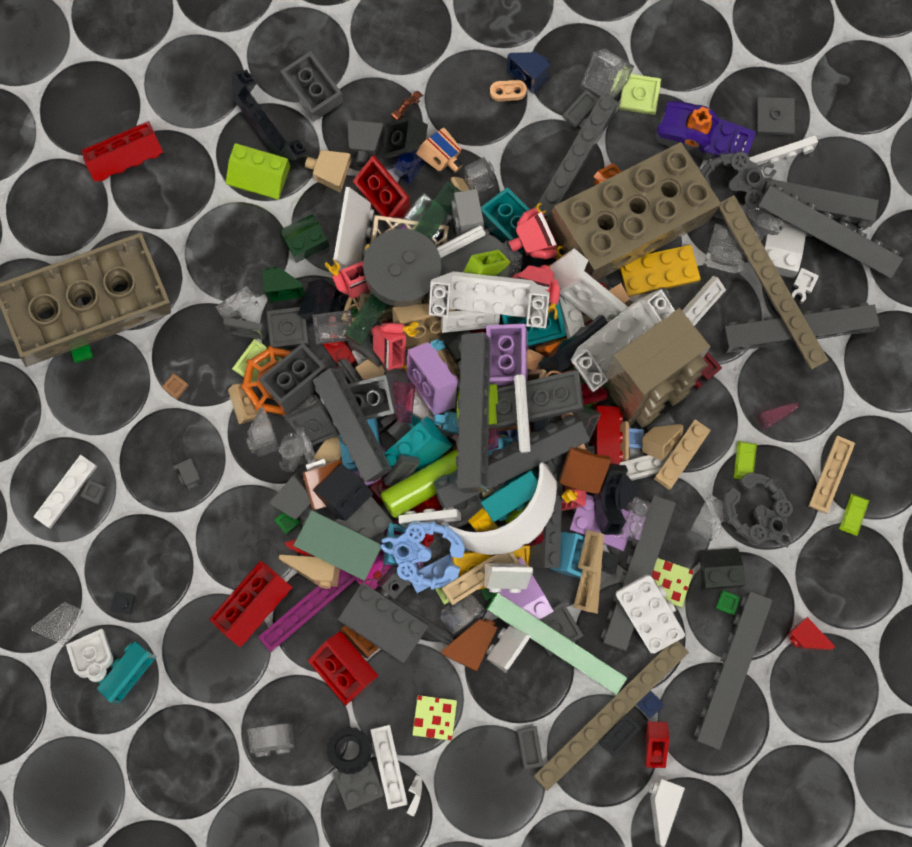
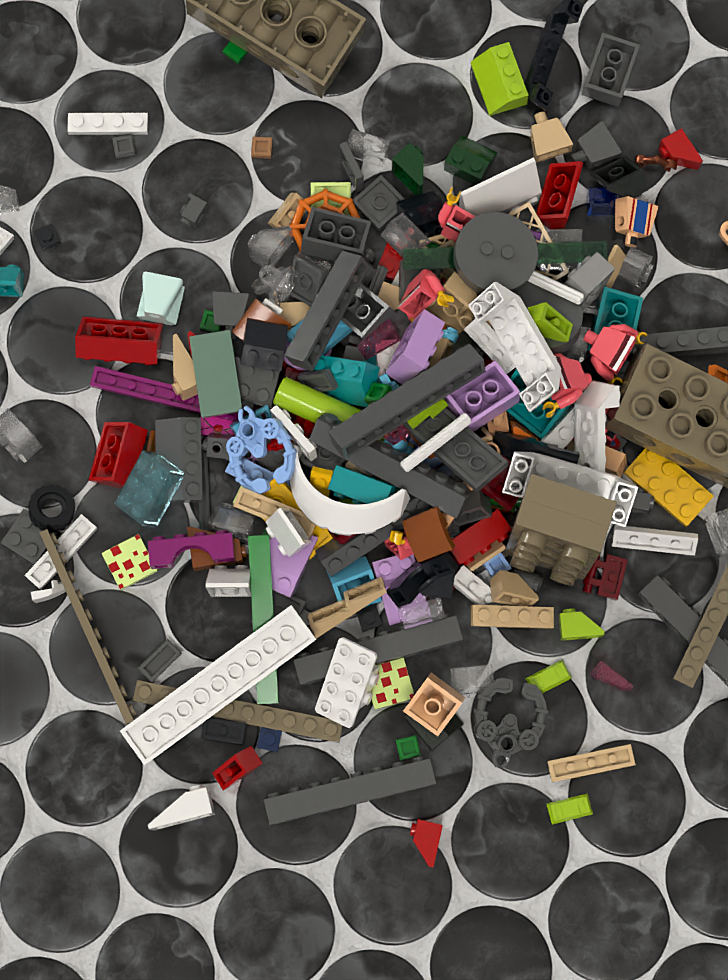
camera: 55 degrees right, 0 degrees up
none -> dark tan plate [39,529,136,725]
none -> clear light blue brick [114,450,185,527]
none -> white plate [120,605,316,765]
none -> light aqua piece [137,272,185,325]
none -> magenta arch [148,530,235,569]
none -> green tile [364,382,392,404]
none -> light nougat slope [403,673,466,736]
none -> lime slope [558,609,605,641]
none -> red slope [658,128,703,170]

